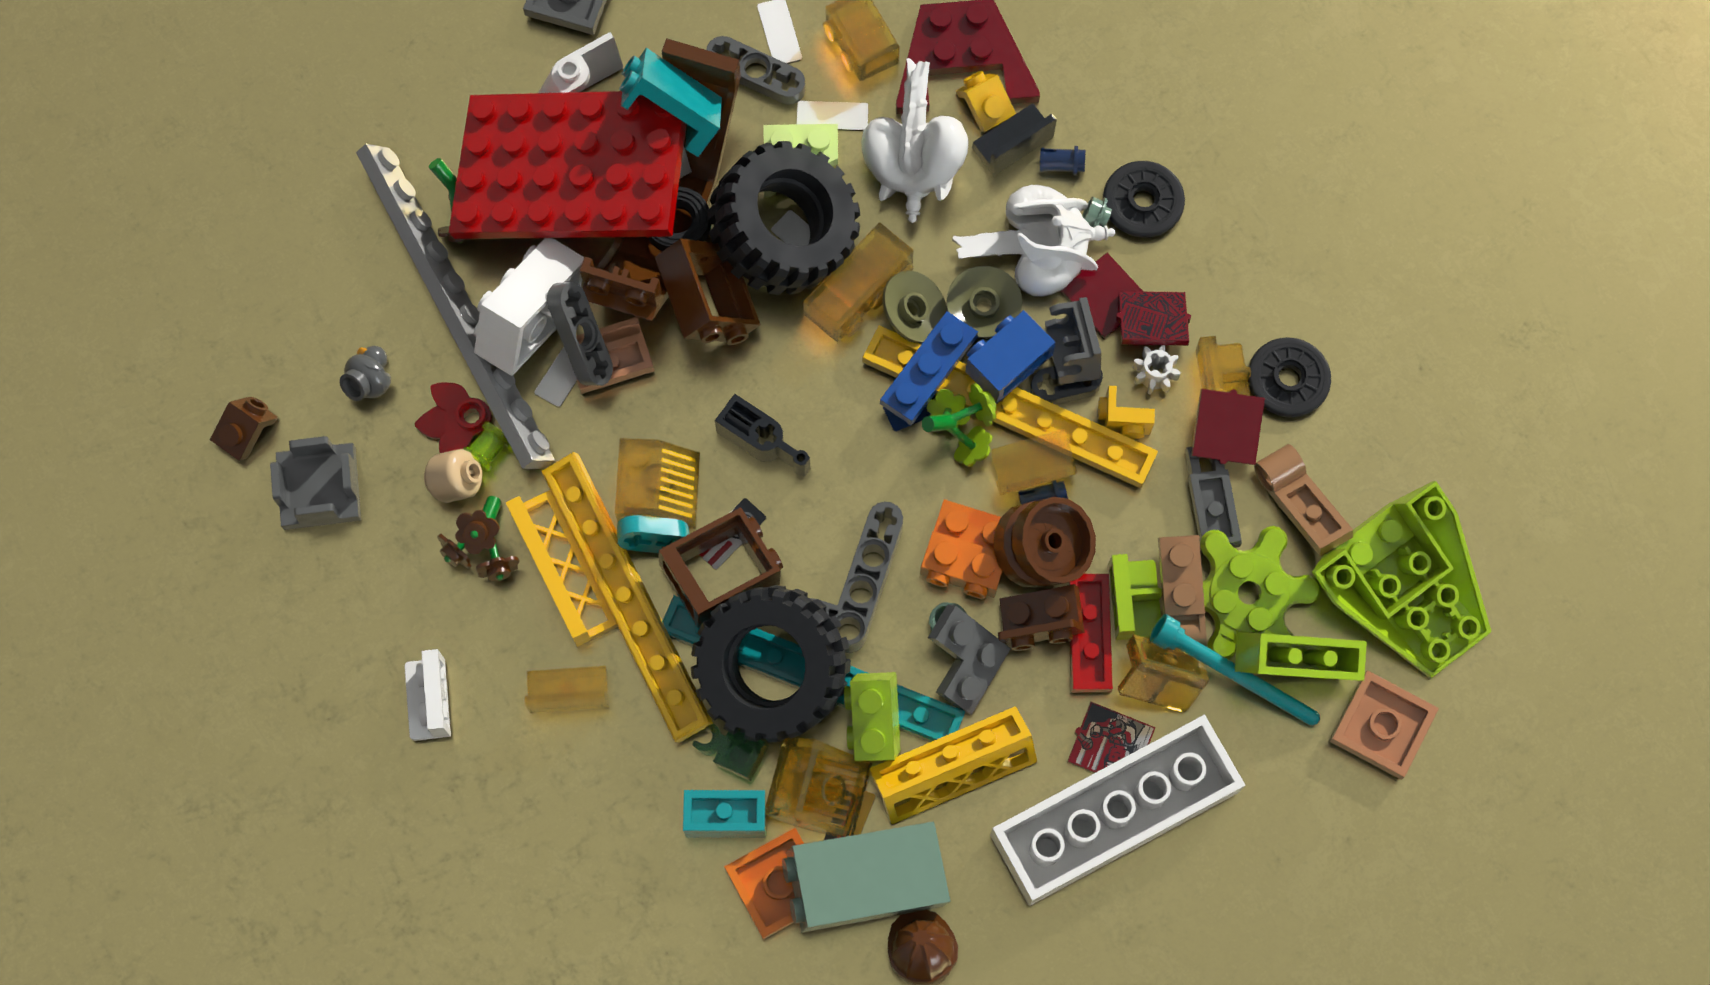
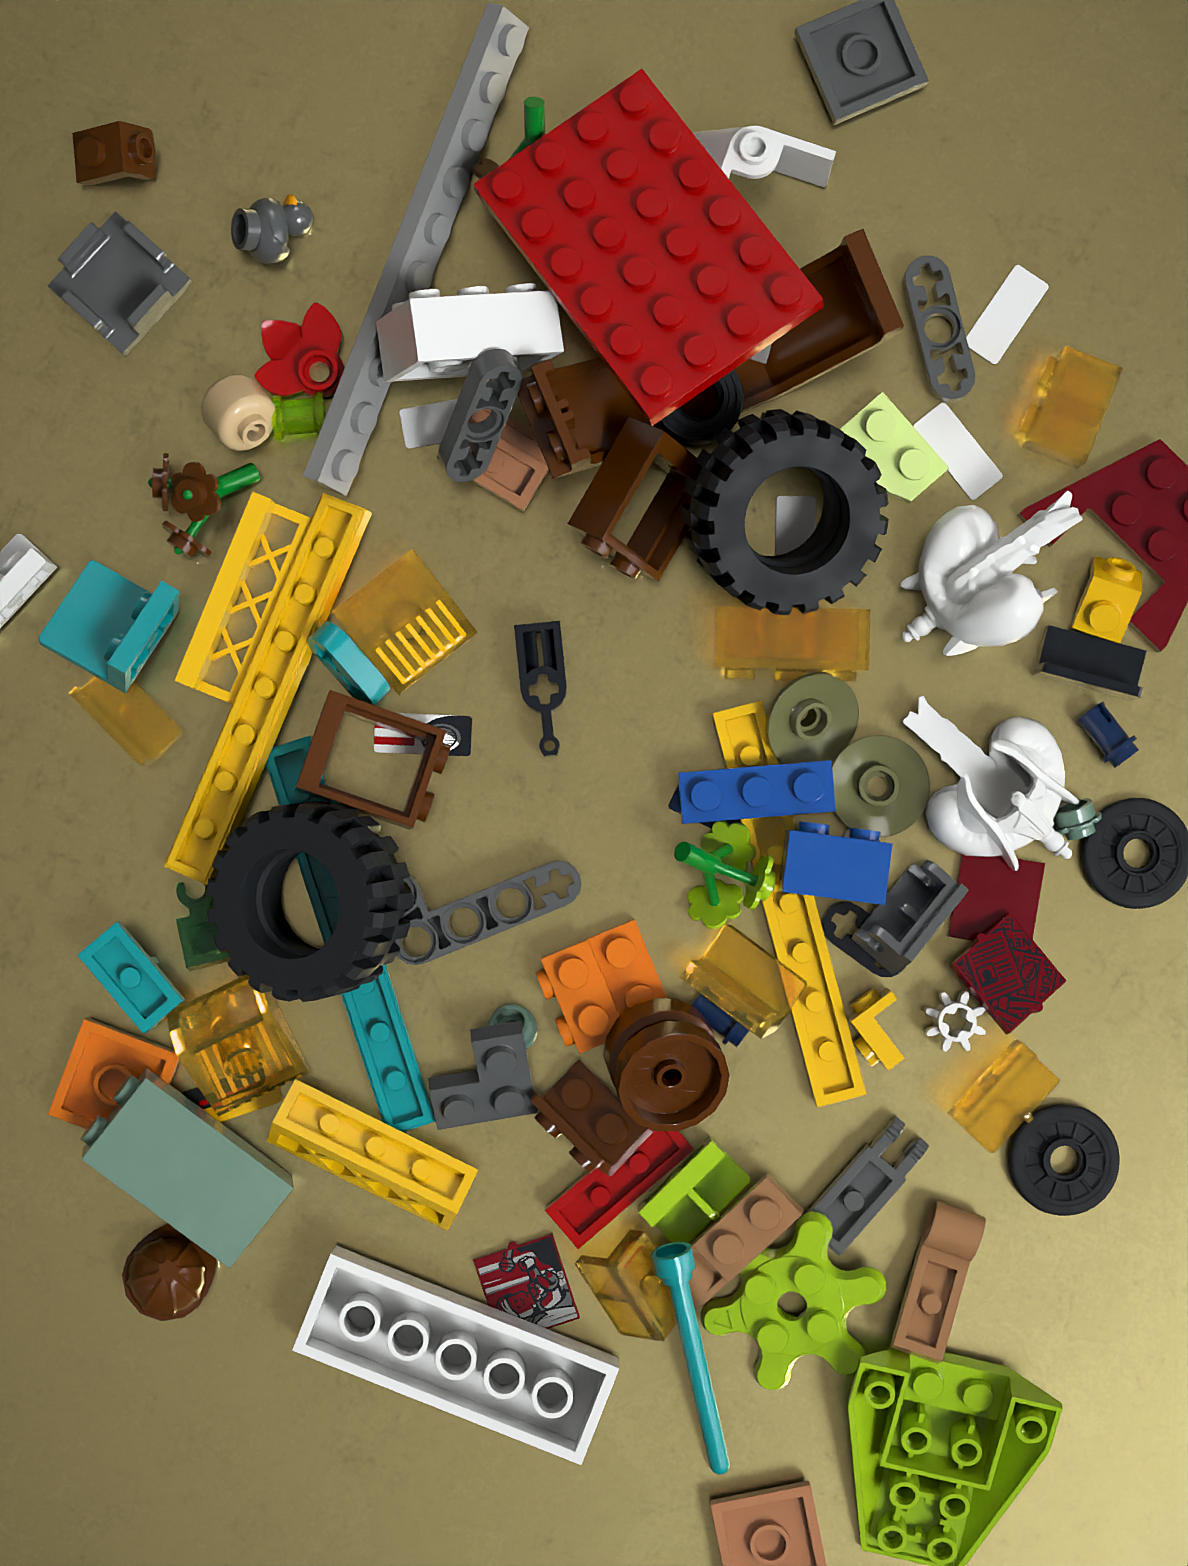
camera: 45 degrees right, 15 degrees up
teal panel [619,48,722,157] -> none
lime brick [844,672,901,761] -> none
dark red piece [1191,389,1265,465] -> none
lime brick [1235,632,1367,681] -> none
none -> teal bracket [39,560,179,693]

